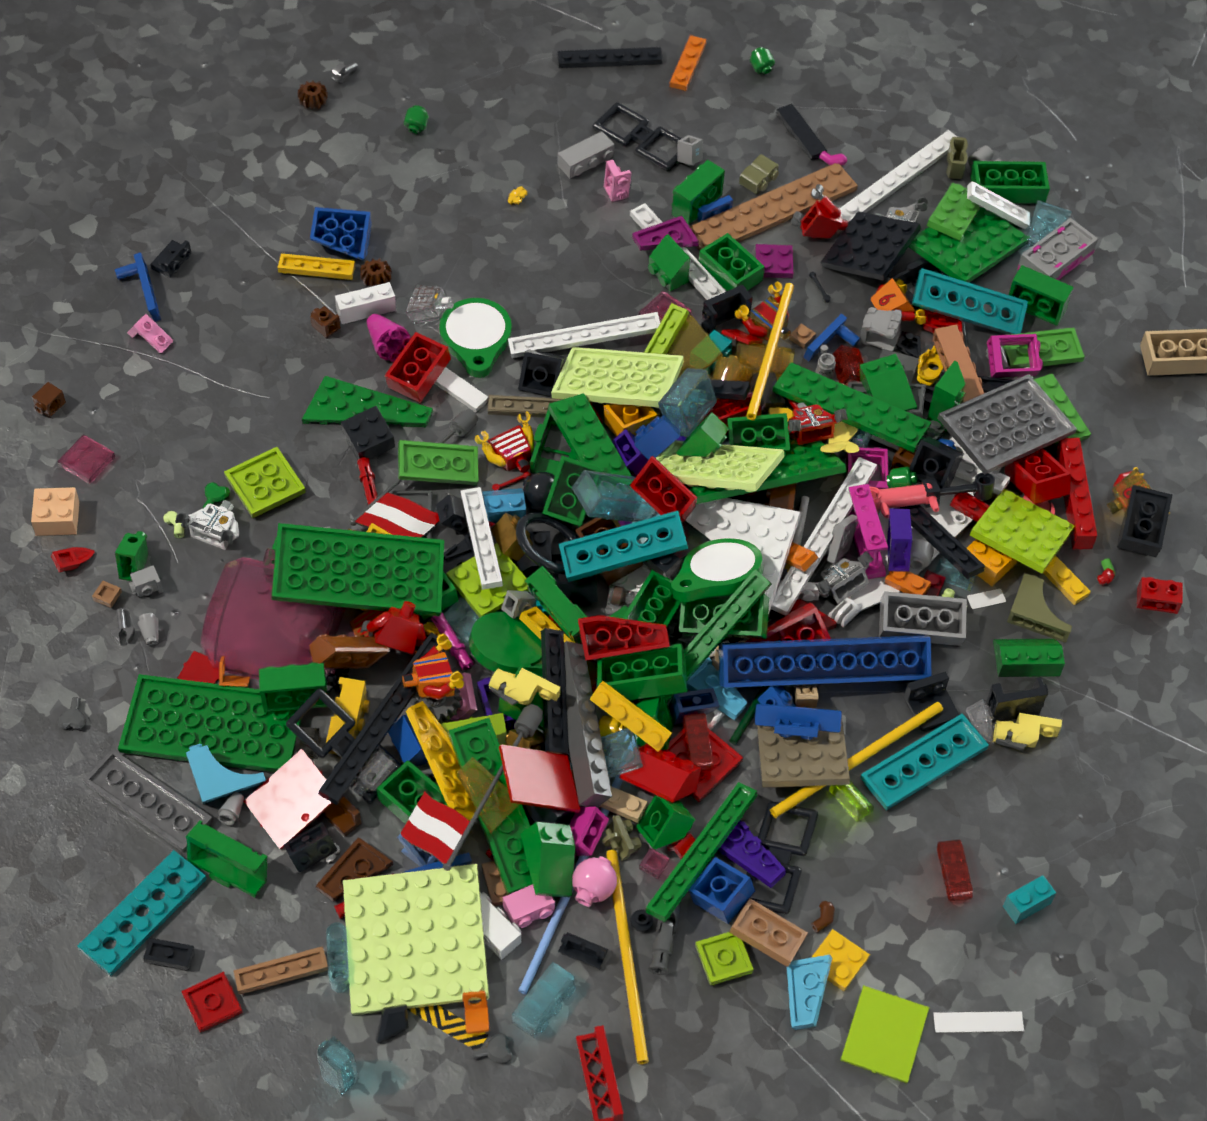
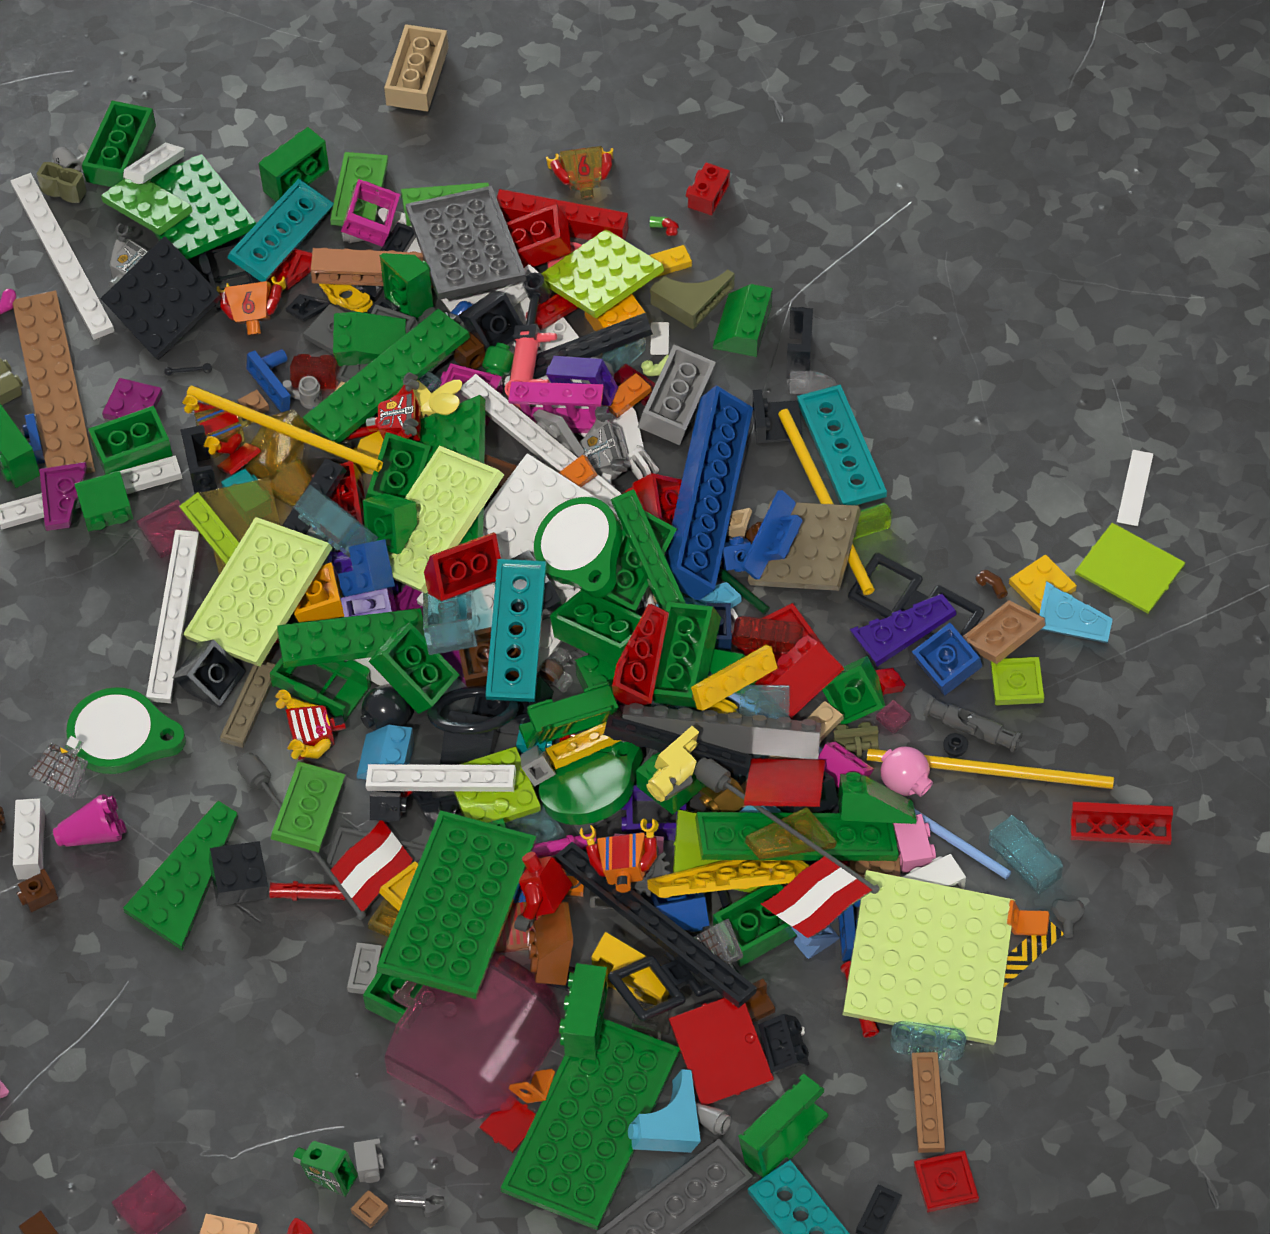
camera: 70 degrees left, 0 degrees up
light grey cone [138,613,159,646] -> none
yellowish green arm [163,511,184,538] -> none
torso [175,500,239,550] -> none
green rock [202,482,230,509] -> none
lime plate [224,447,306,518] -> none
reddish brown wing [316,837,393,902] -> none
clear light blue brick [317,1036,358,1096] -> none
black piece [375,1004,409,1043] -> none
red brick [384,332,451,403] -> none
white tile [434,367,489,413] -> none
pearl gold brick [491,513,533,561] -> none
red hinge [492,471,531,491] -> none
black hinge [558,932,608,969] -> none
green plate [646,782,757,922] -> none
red torso [791,184,848,238] -> none
light grey piece [861,307,902,351] -> none
clear red beam [937,839,973,902] -> none
light yellow plate [993,713,1062,750] -> none
teal brick [1003,875,1056,924] -> none
light grey piece [1018,218,1098,280] -> none
clear light blue wing [1025,200,1073,246] -> none
black slope [1117,485,1172,557] -> none

